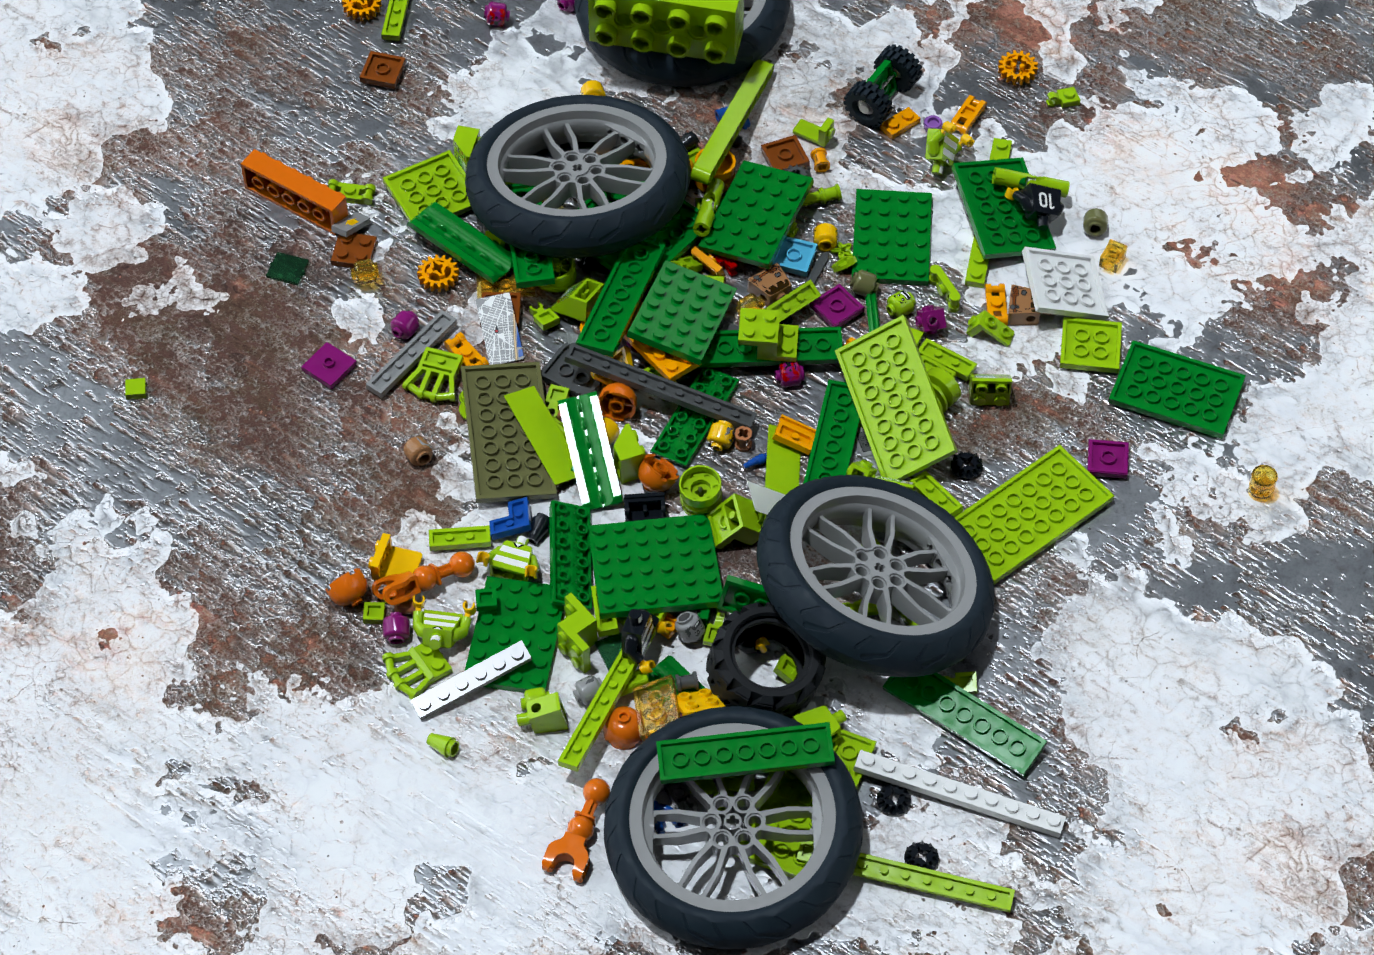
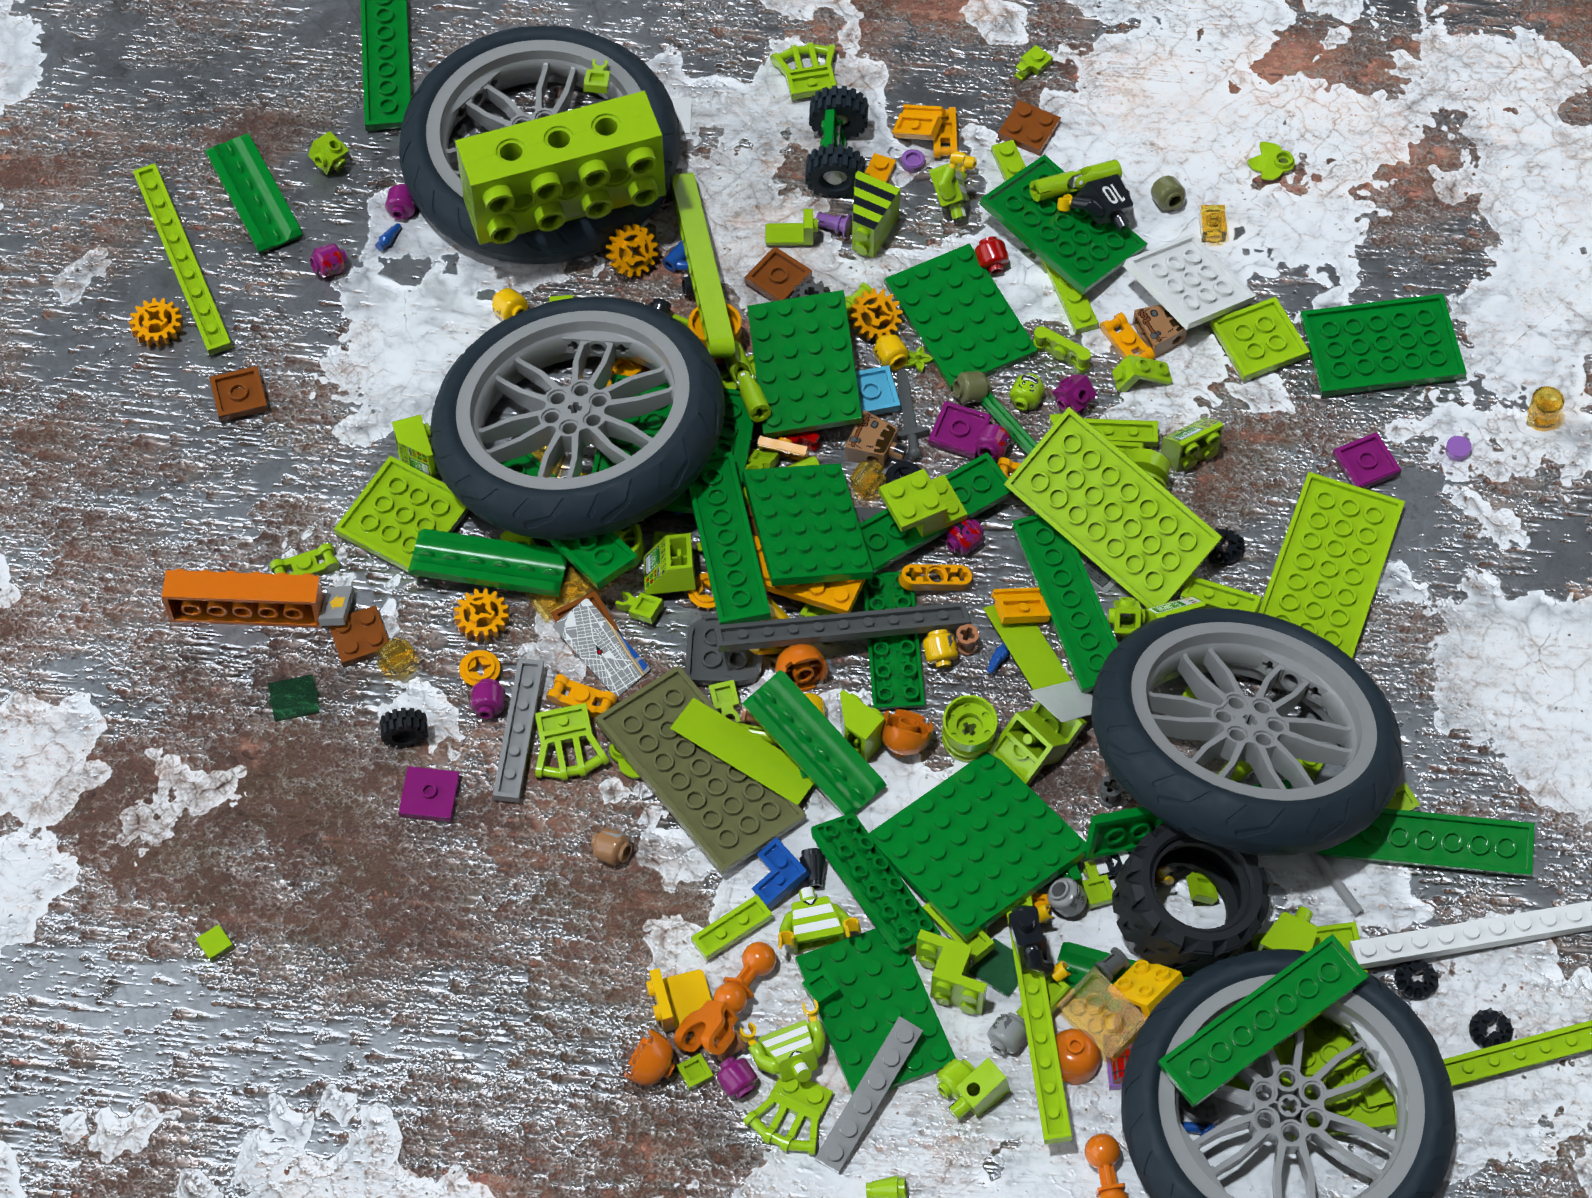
camera: 30 degrees left, 5 degrees up
black hinge [624,492,666,522] -> none
lime plate [765,279,821,322] -> none
light orange bush [810,147,830,173] -> none
lime tile [831,255,858,272] -> none
light orange gear [998,50,1038,85] -> none
none -> blue piece [375,223,401,251]
none -> black tyre [380,708,428,749]
none -> light orange gear [459,650,500,687]
none -> light orange gear [606,224,658,277]
none -> white sticker [671,98,692,133]
none -> lime plate [770,42,836,100]
none -> medium lavender pin [816,212,853,238]
none -> light orange gear [849,288,903,341]
none -> lime slope [852,171,900,258]
none -> light orange plate [892,104,946,140]
none -> light orange beam [898,564,972,591]
none -> red head [975,236,1009,274]
none -> magenta head [975,424,1011,461]
none -> dark orange plate [998,100,1061,156]
none -> lime plate [1247,142,1295,180]
none -> light grey piece [1309,852,1364,917]
none -> medium lavender tile [1445,436,1472,461]

